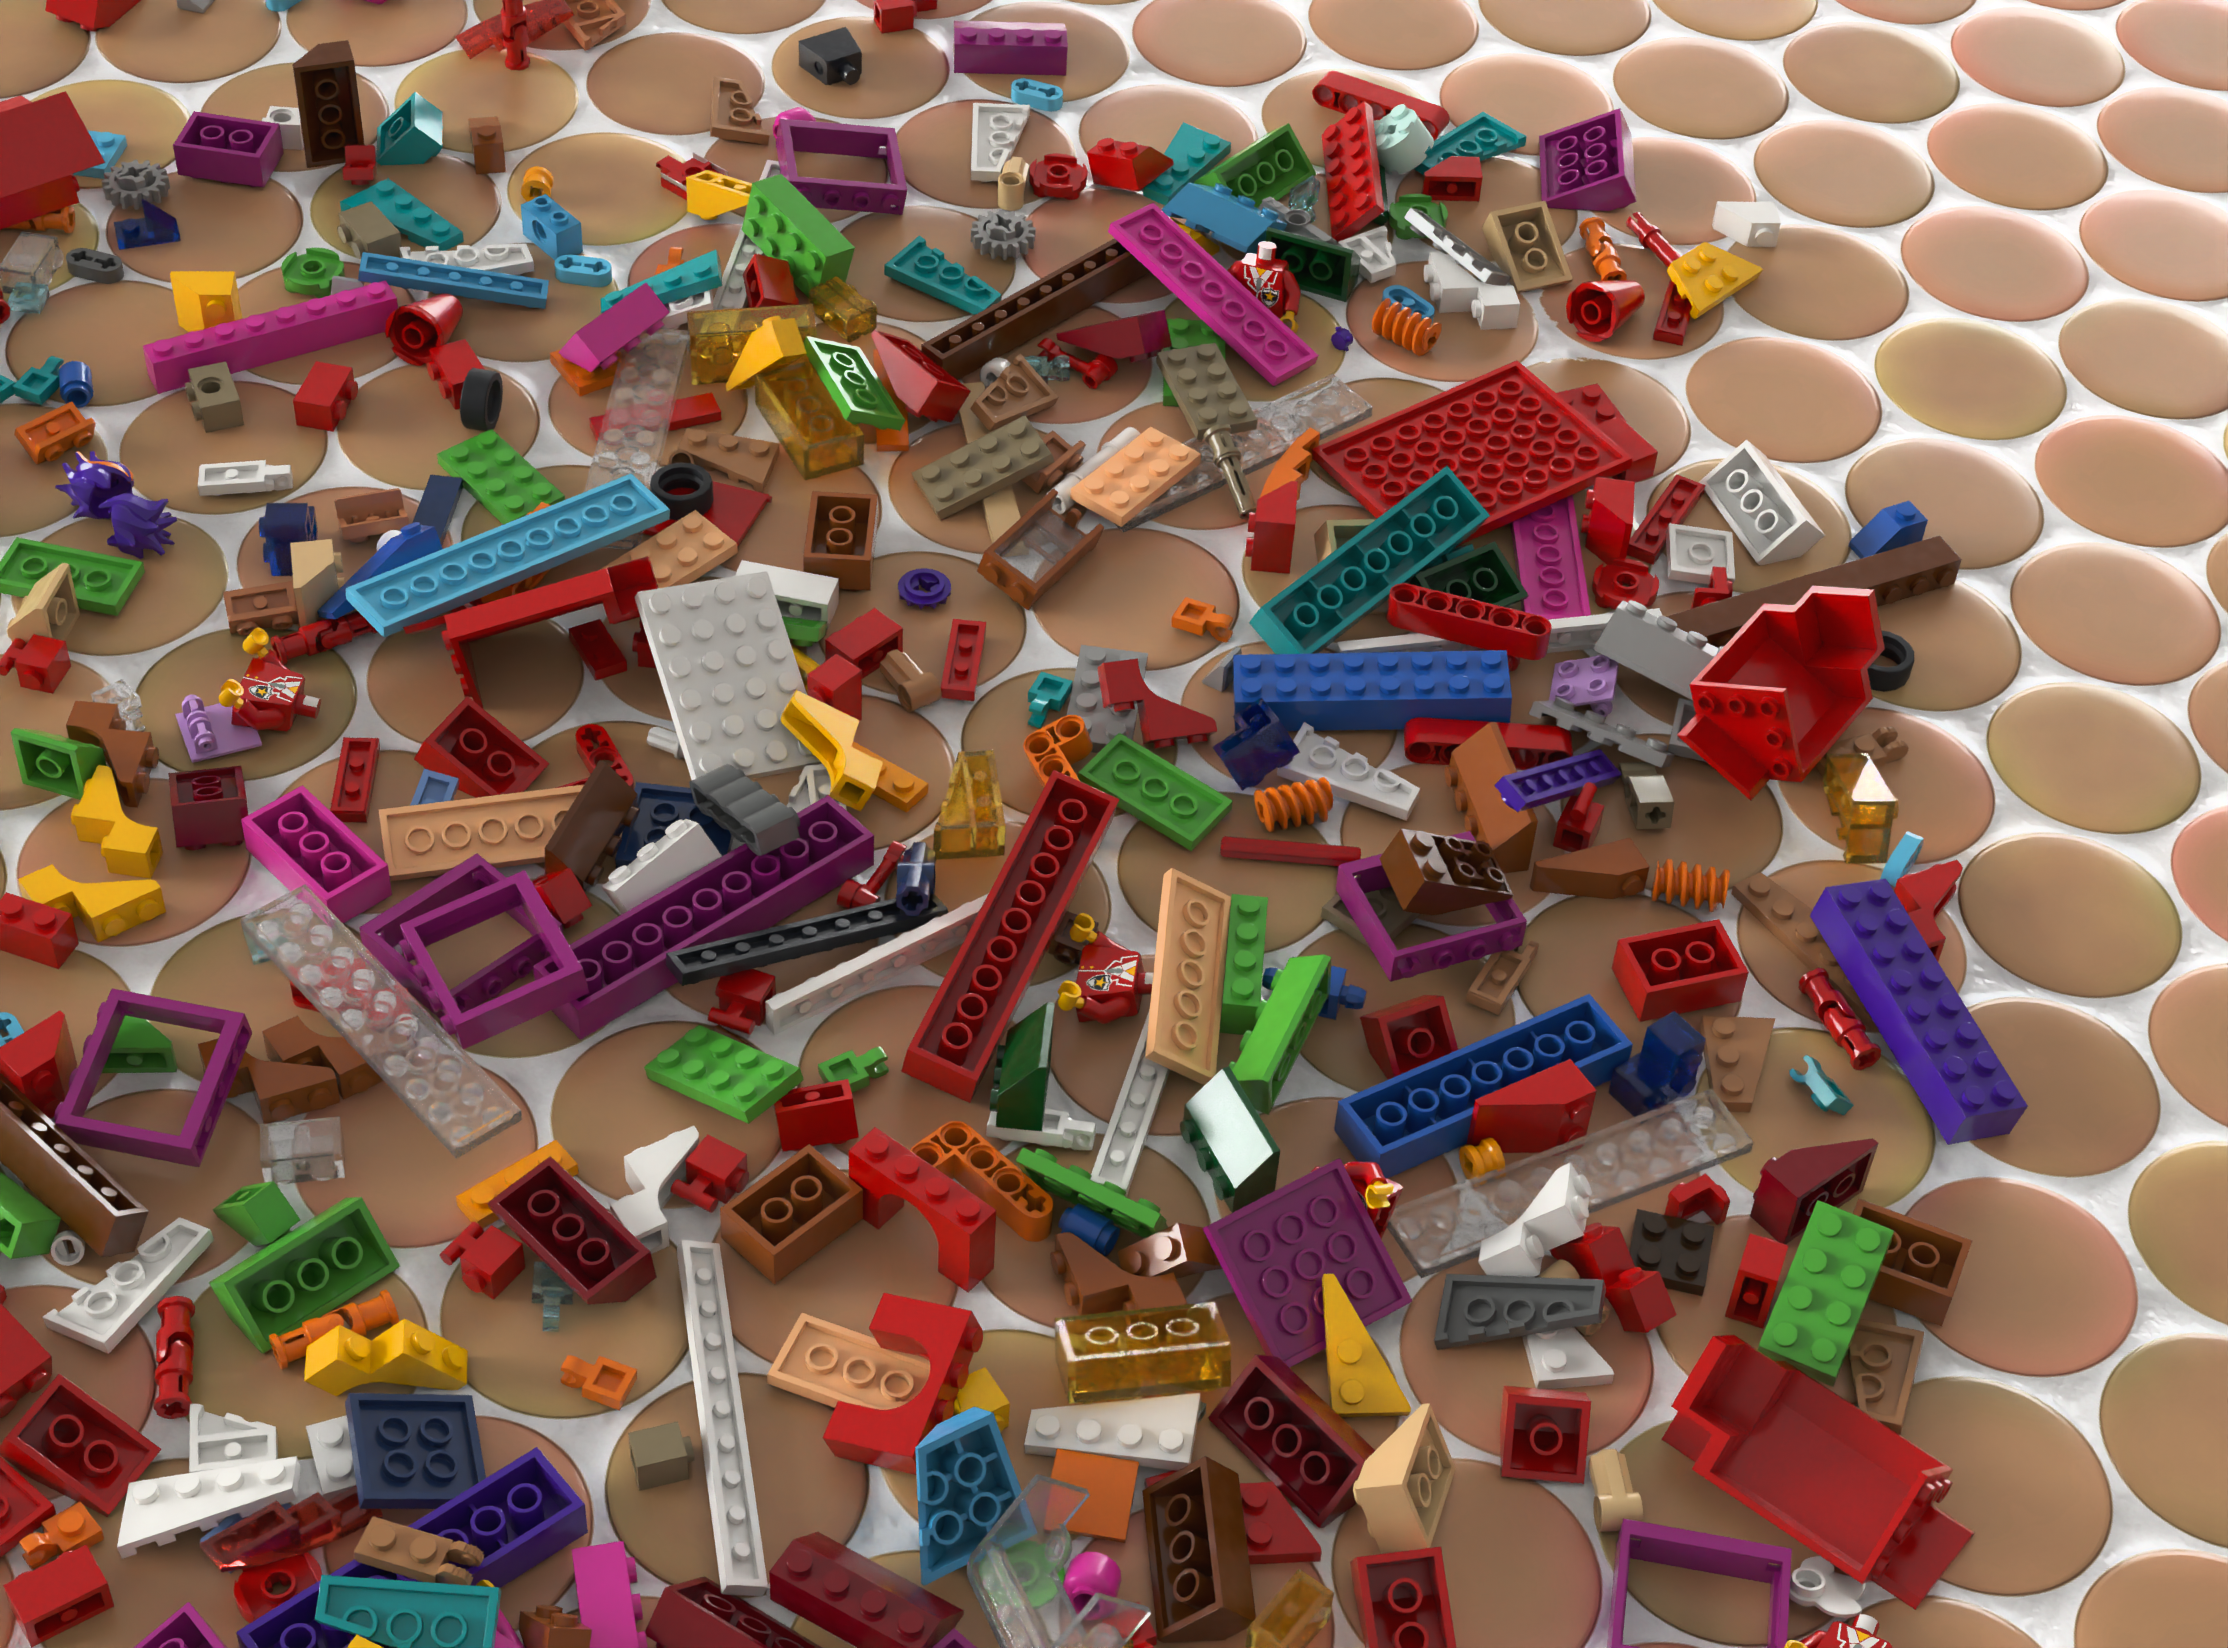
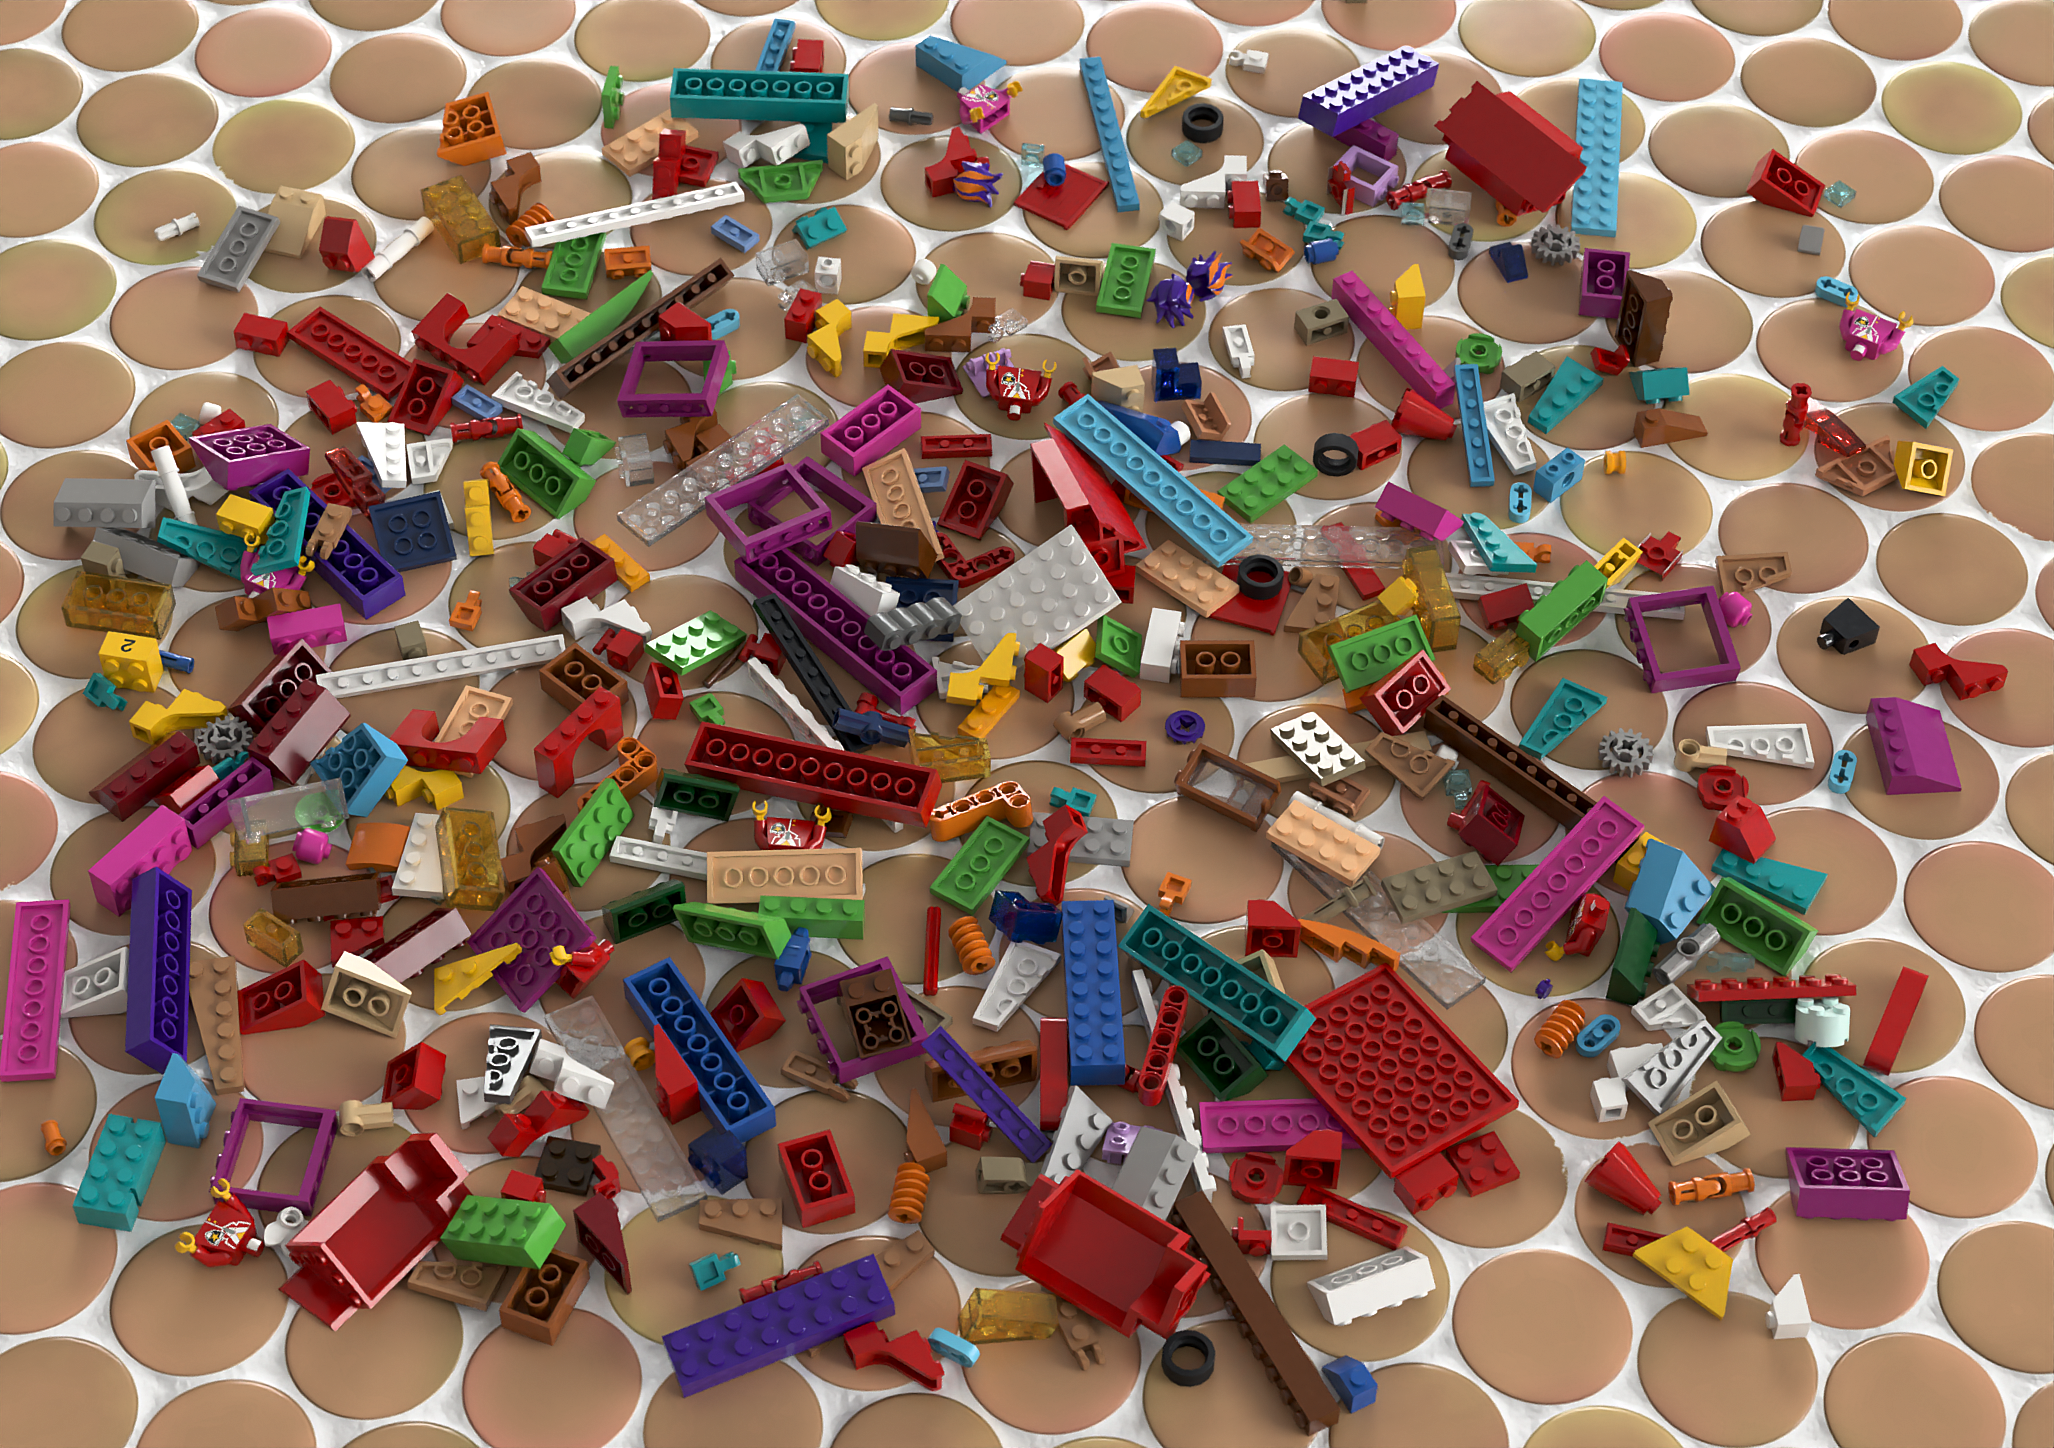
camera: 90 degrees right, 5 degrees up
none -> medium blue plate [451,385,503,420]

